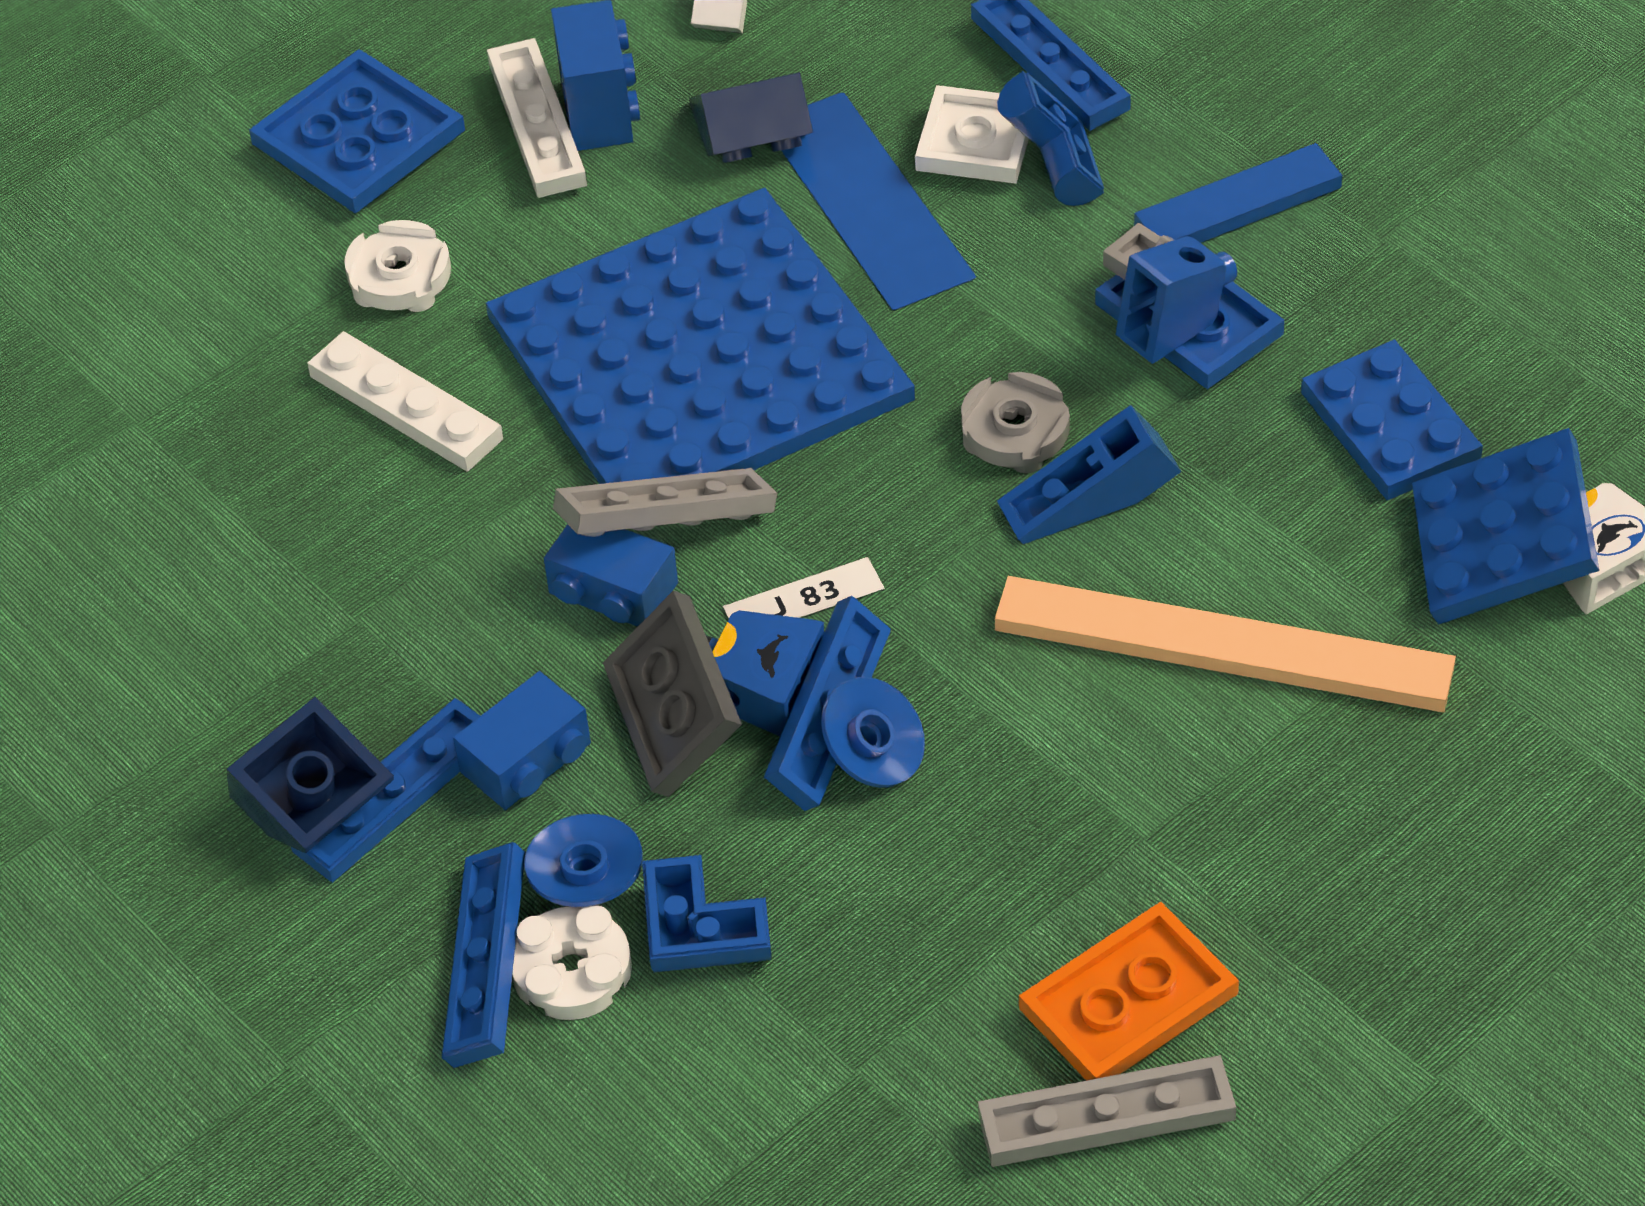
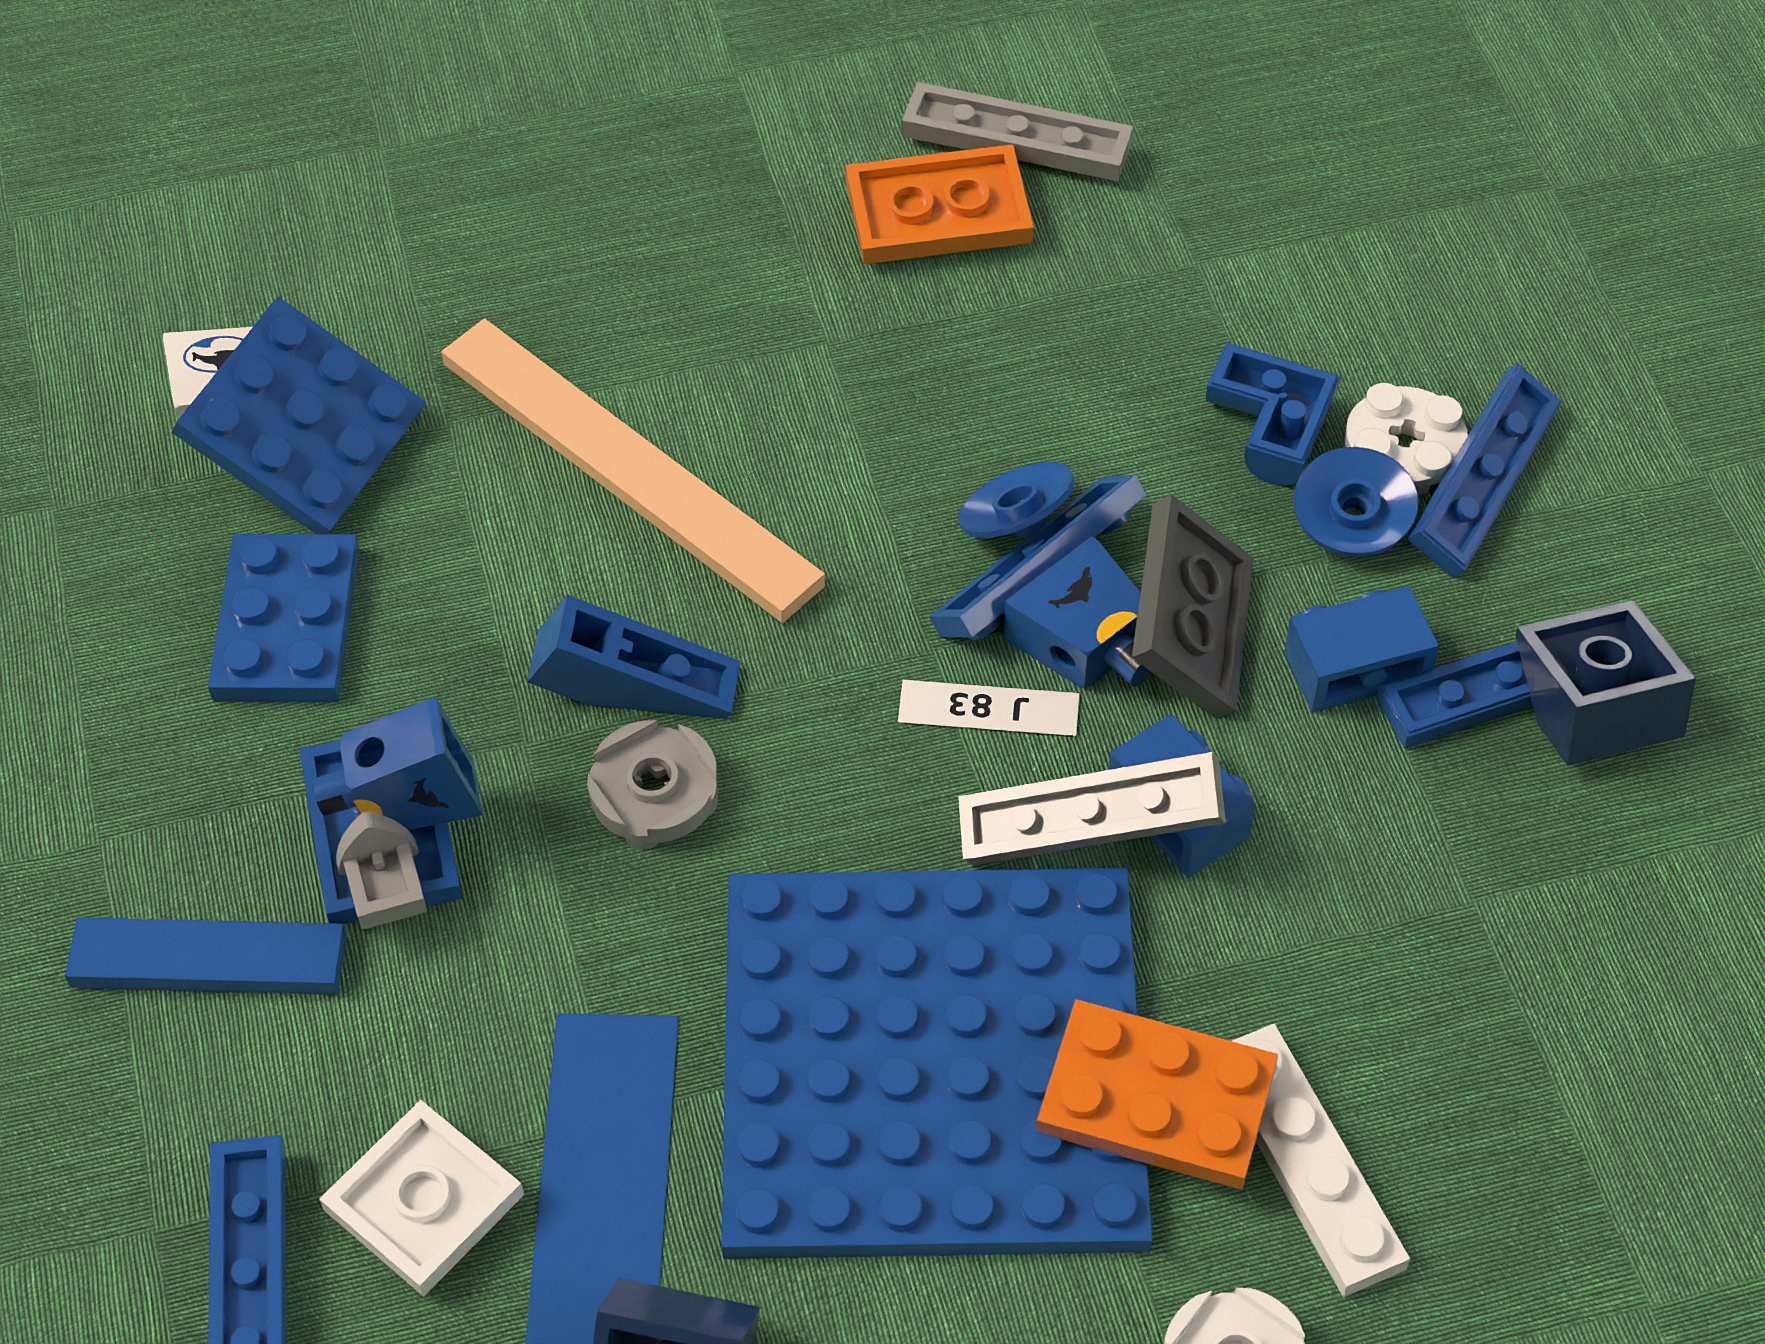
camera: 155 degrees left, 5 degrees up
blue brick [997,71,1104,206] -> none
none -> orange plate [1036,999,1279,1190]

